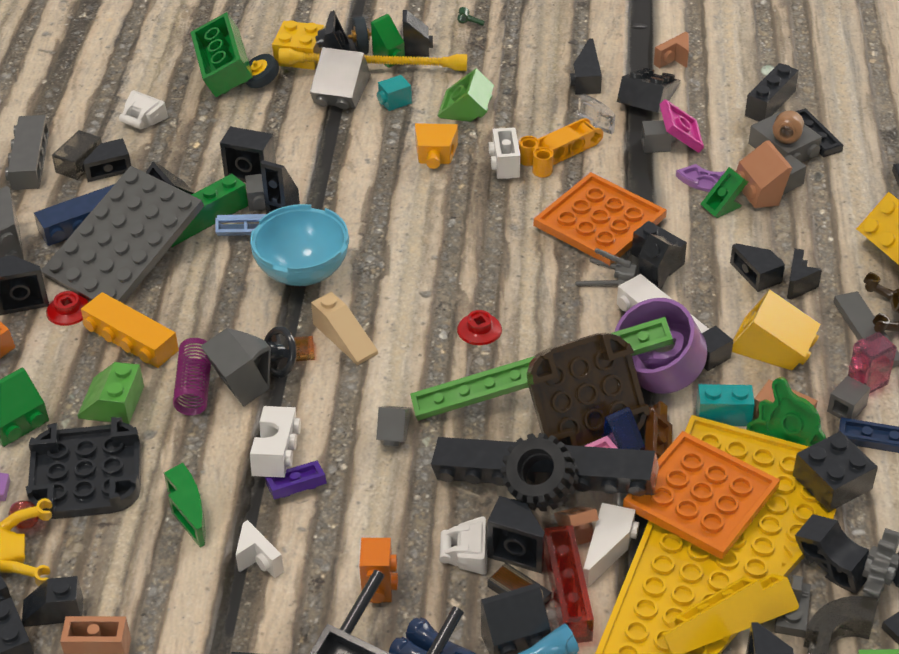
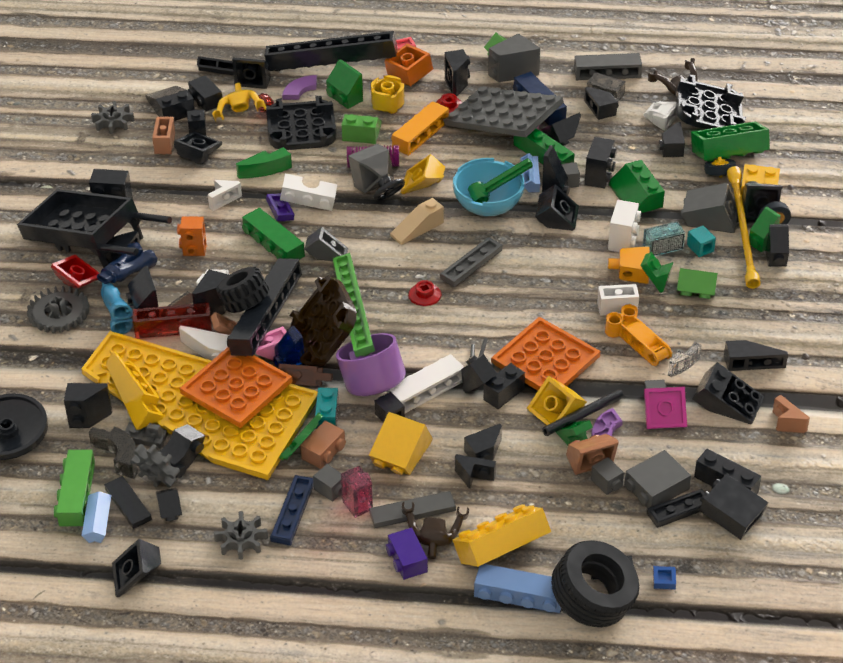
camera: 90 degrees right, 0 degrees up
clear orange tile [288,336,315,362] -> none
dark green hand [457,7,485,26] -> none
medium nougat head [773,110,804,144] -> none
black brick [793,431,878,512] -> none
none -> black slope [174,131,222,164]
none -> green brick [242,207,305,260]
none -> yellow brick [371,75,405,114]
none -> yellow slope [400,154,445,194]
none -> dark grey plate [440,237,503,287]
none -> green axle [468,158,533,203]
none -> yellow slope [526,376,587,425]
none -> black slope [535,184,579,231]
none -> black piece [542,389,624,436]
none -> green slope [608,160,665,213]
none -> white brick [608,200,641,252]
none -> green slope [640,252,673,293]
none -> brick [643,221,685,256]
none -> dark brown piece [648,58,698,95]
none -> black slope [658,122,685,157]
none -> black tile [676,75,746,129]
none -> black brick [699,473,769,540]

